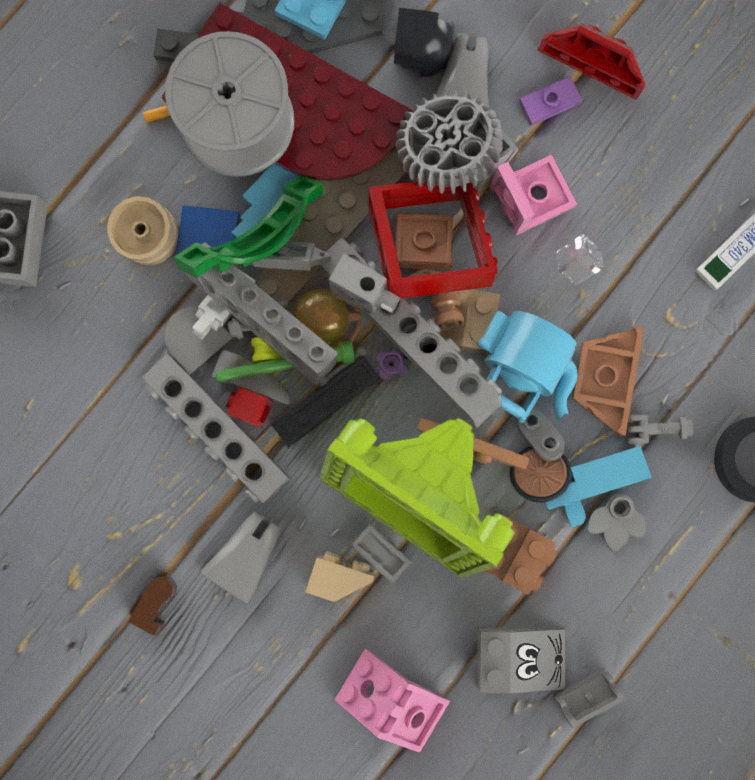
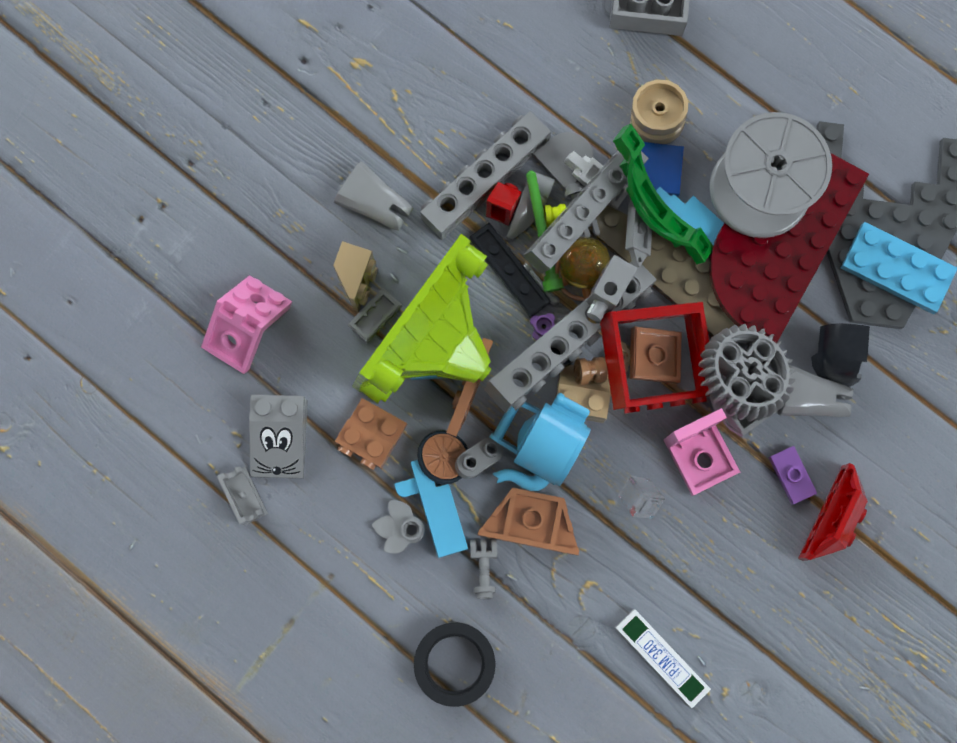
camera: 90 degrees right, 5 degrees down
reddish brown leg [129,576,177,636] -> none

